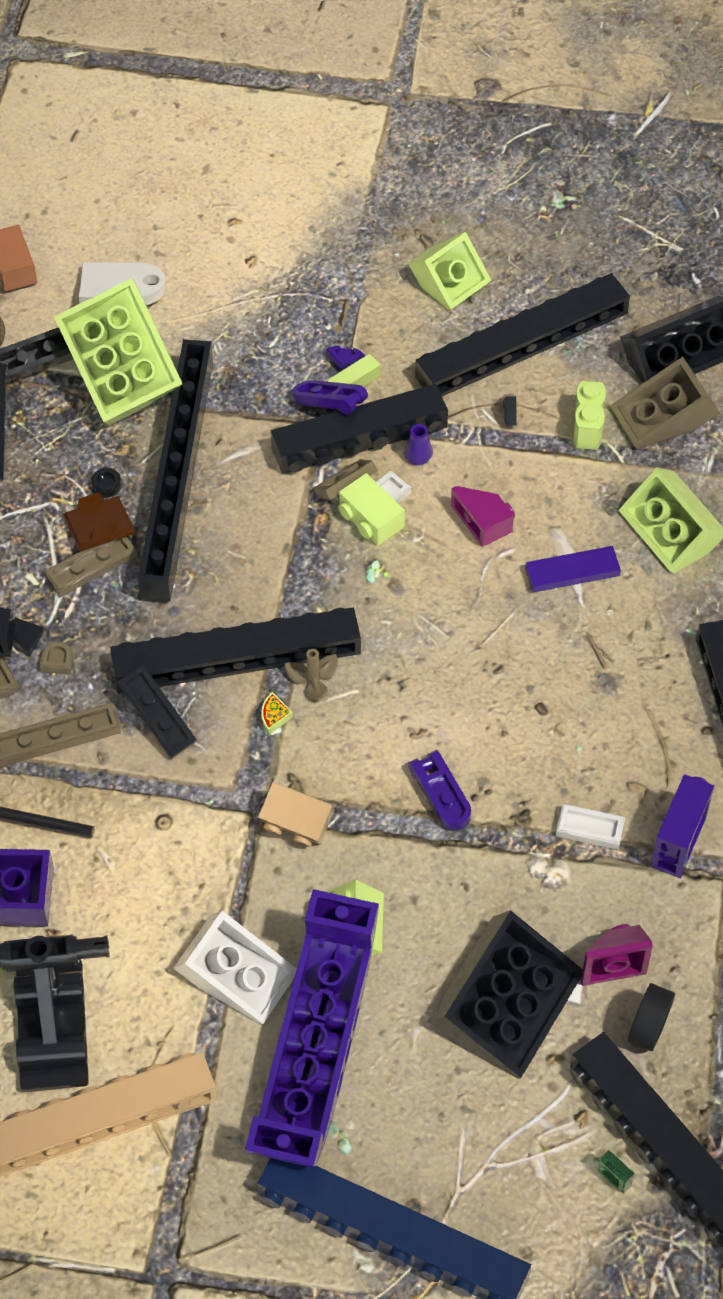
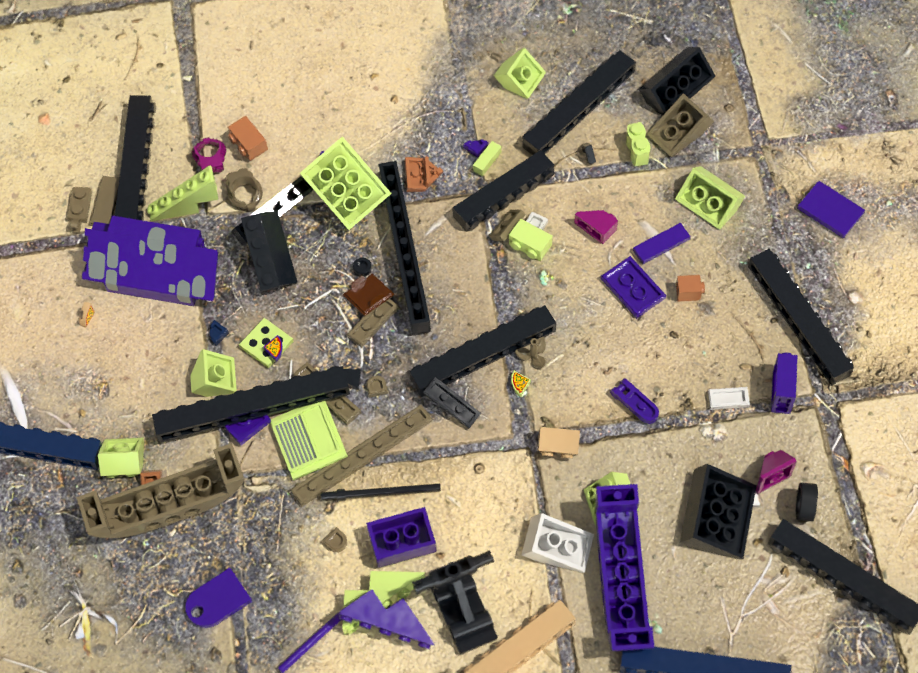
camera: 15 degrees left, 5 degrees up
white tile [79,262,166,305] -> none
dark purple plate [292,380,368,415] -> none
dark purple cone [404,424,433,465] -> none
clear green tile [598,1150,635,1194] -> none
none -> nougat slope [404,156,444,192]
none -> dark purple tile [601,256,666,319]
none -> nougat brick [676,275,705,302]

